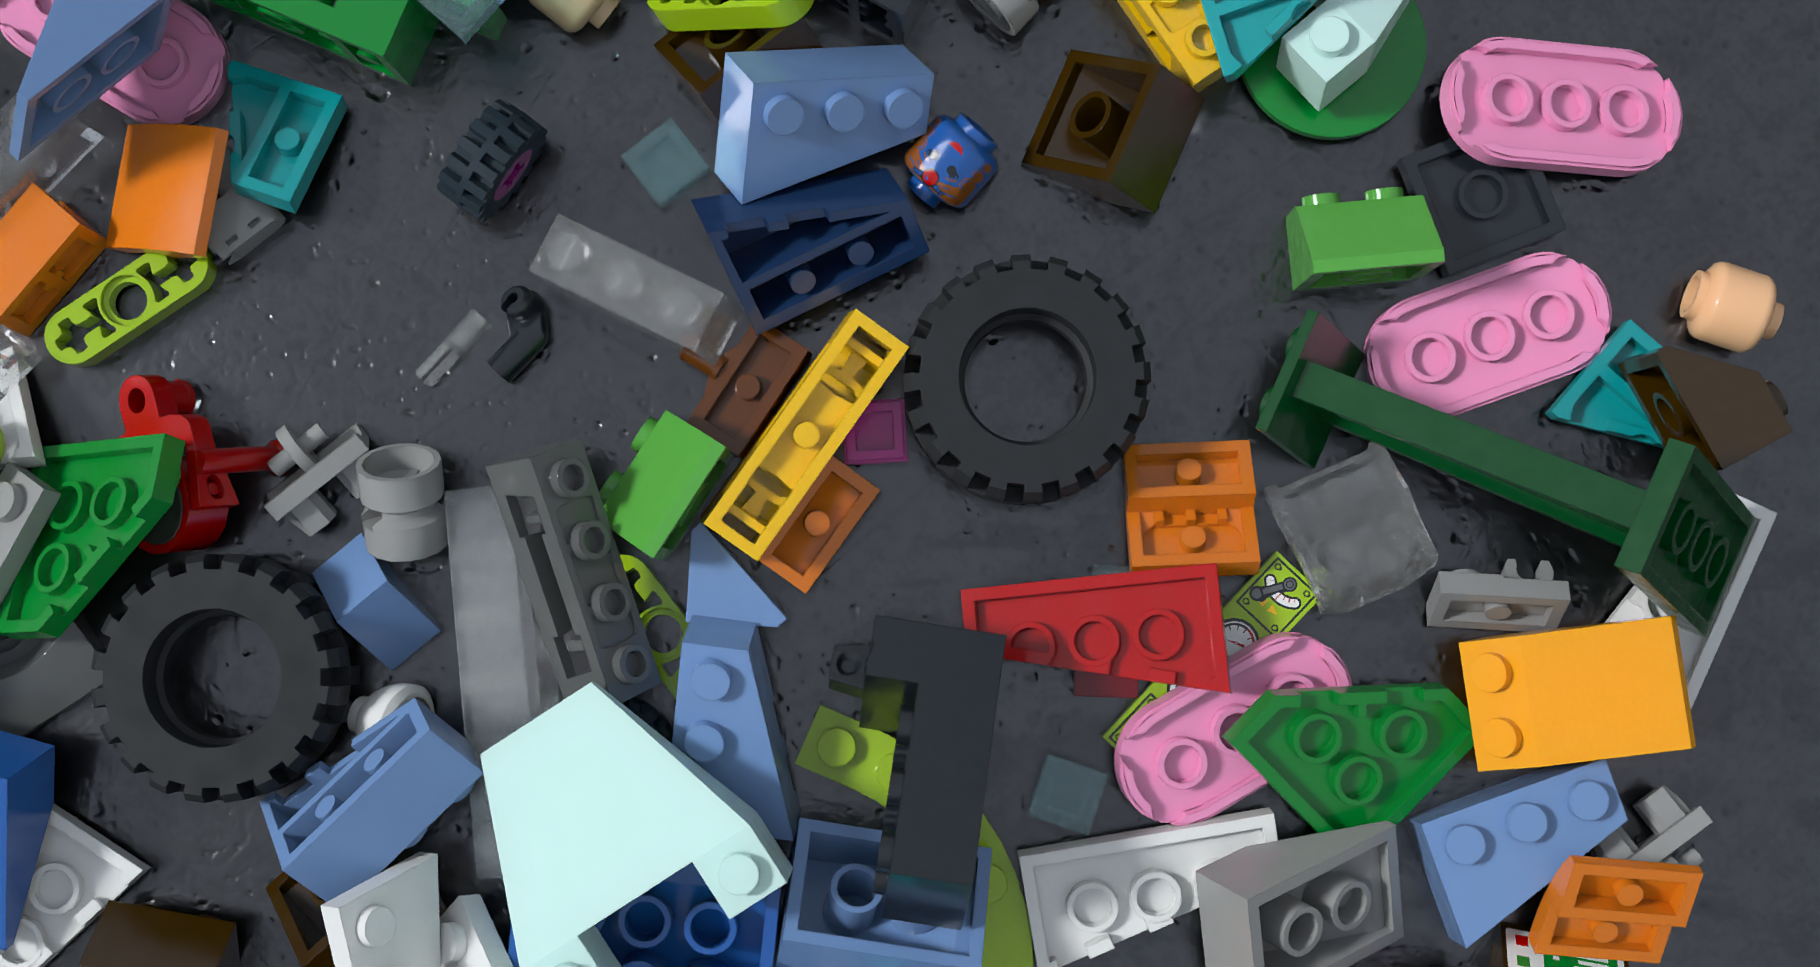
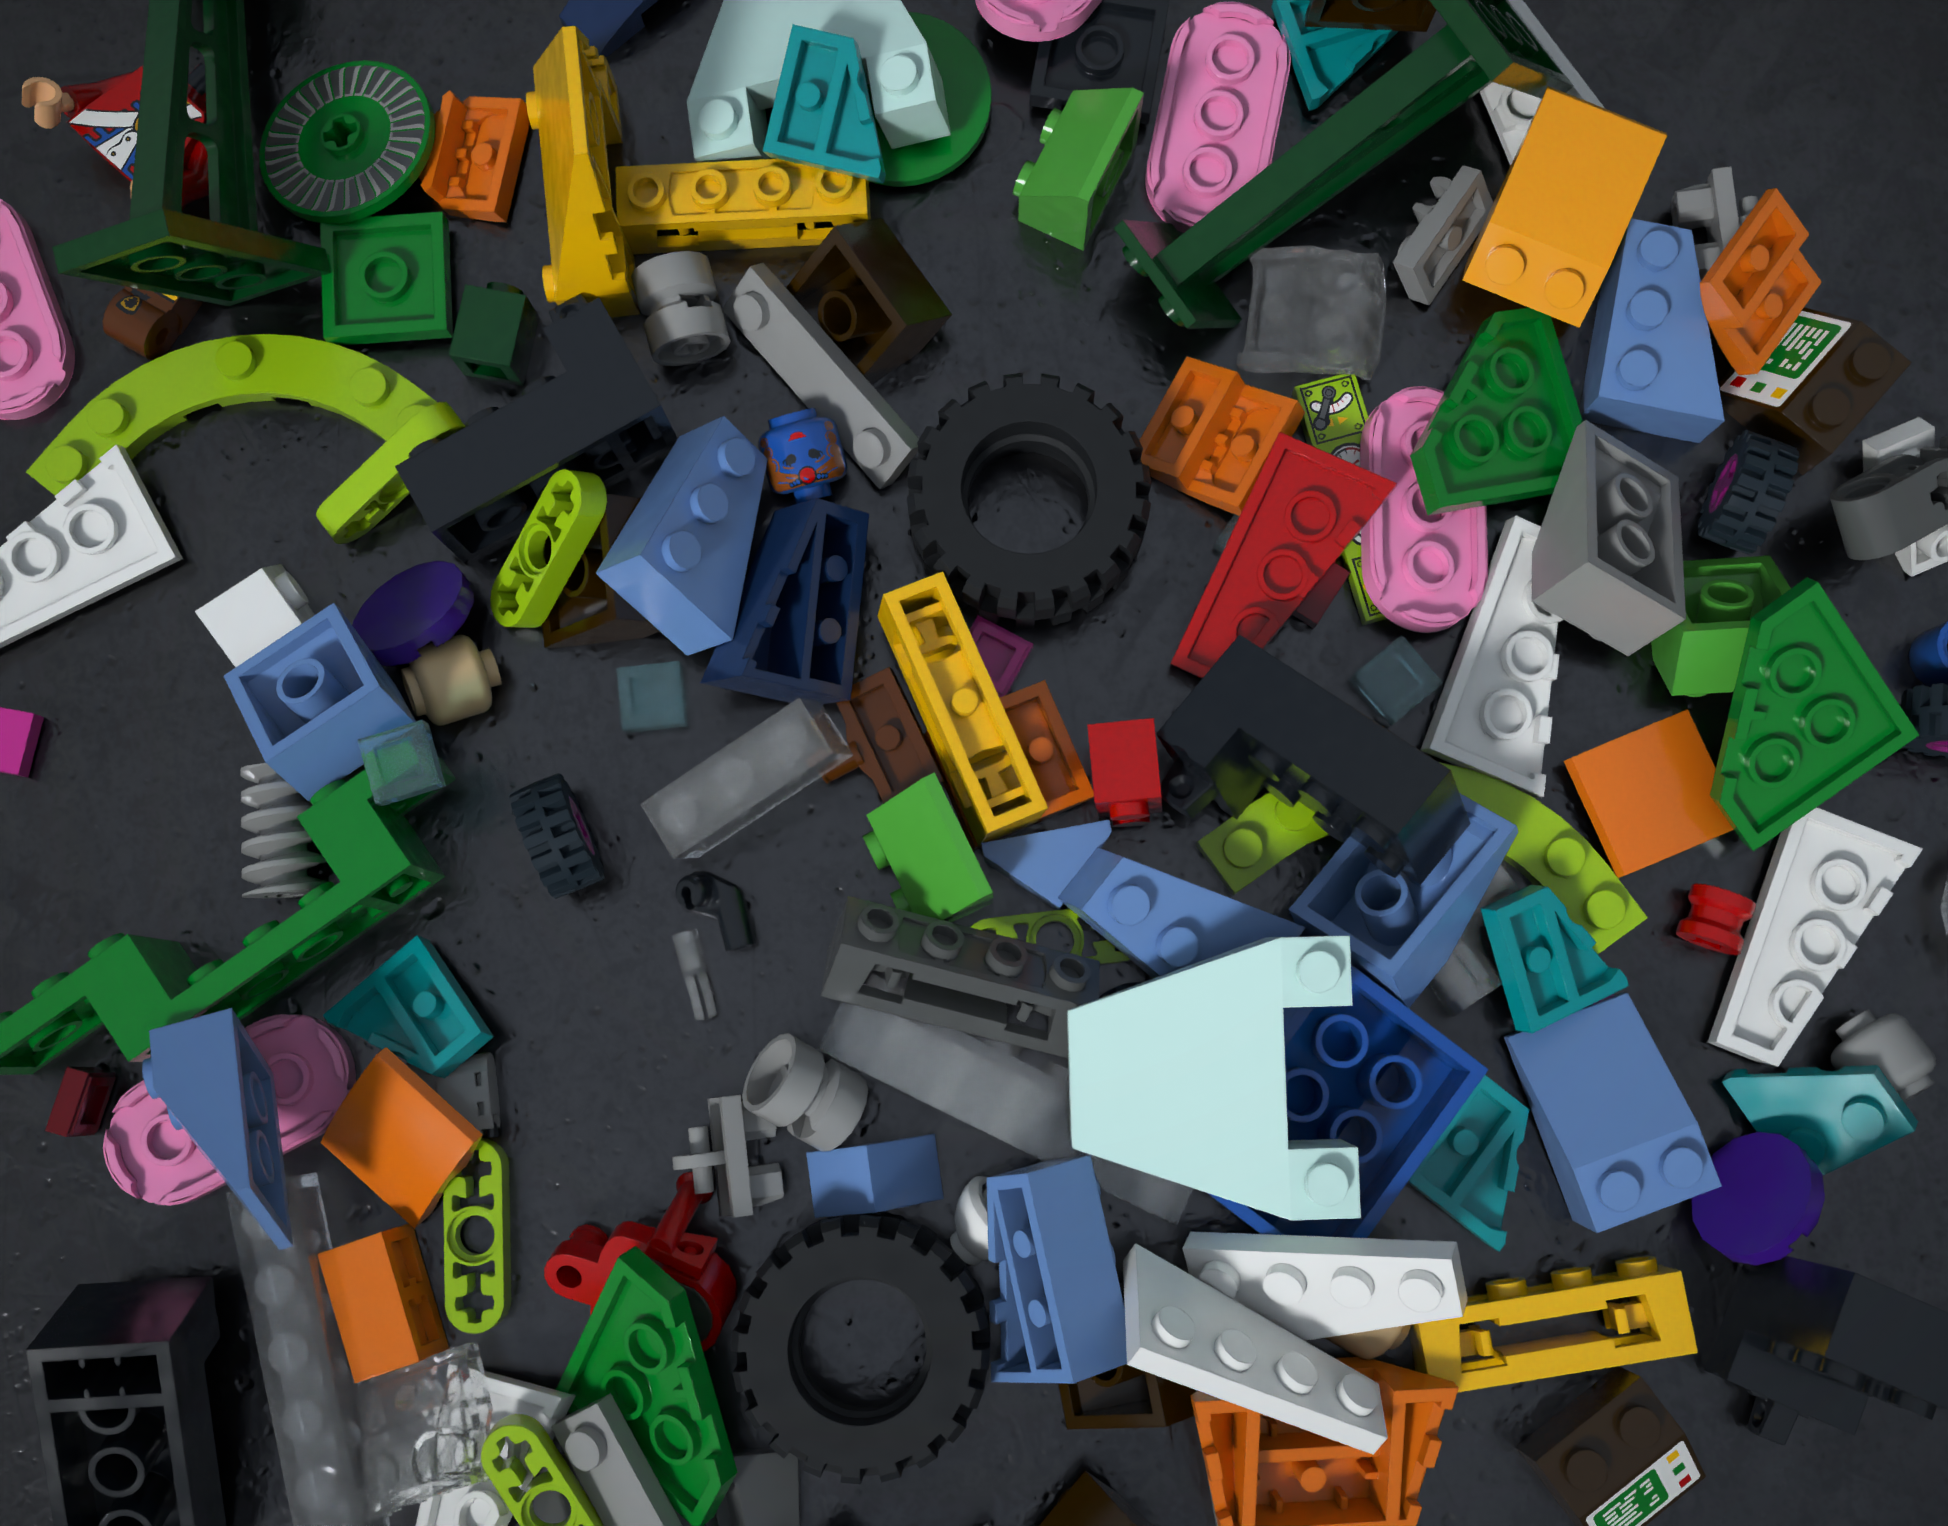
camera: 55 degrees left, 5 degrees down
none -> light grey plate [722,262,919,490]
none -> red brick [1087,718,1162,827]

